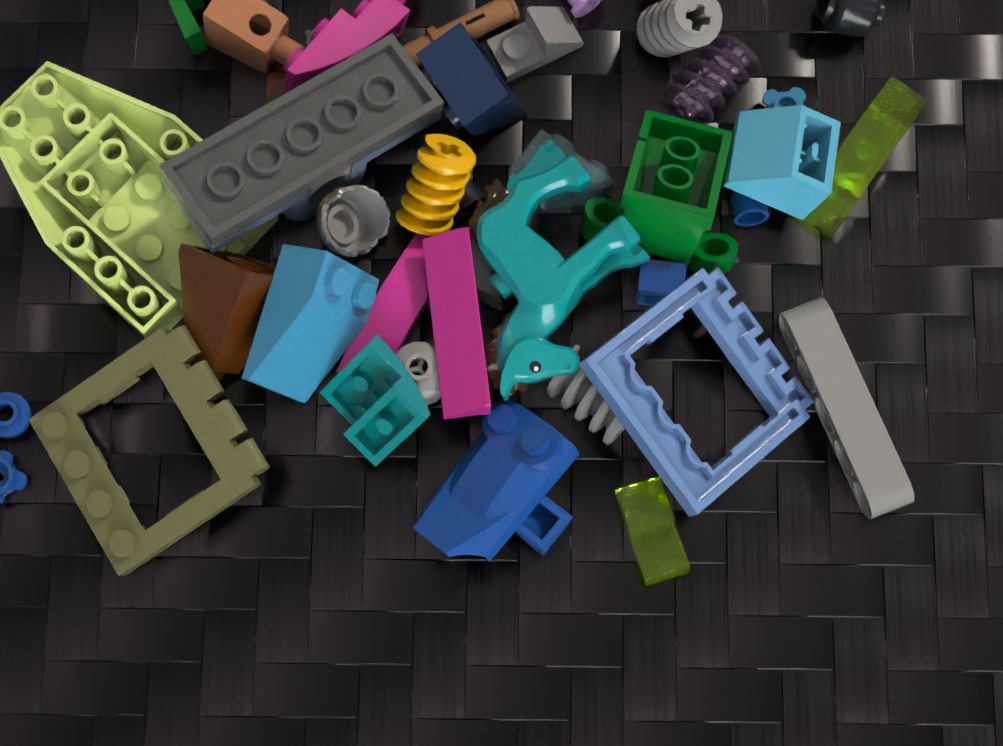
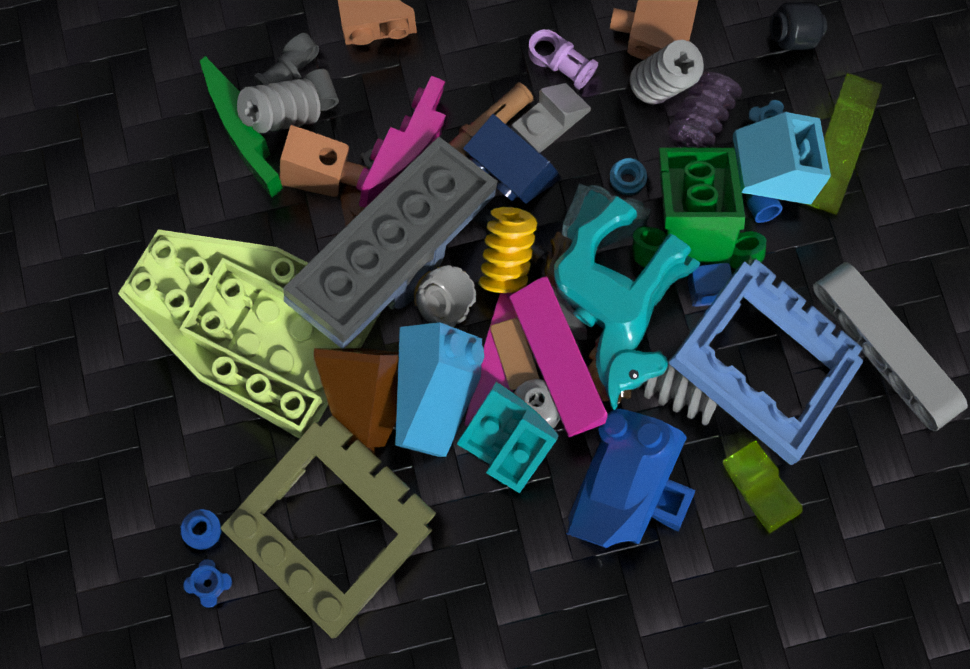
camera: 10 degrees left, 5 degrees down
none -> medium nougat sticker [490,318,539,390]
none -> dark azure plate [610,158,647,195]

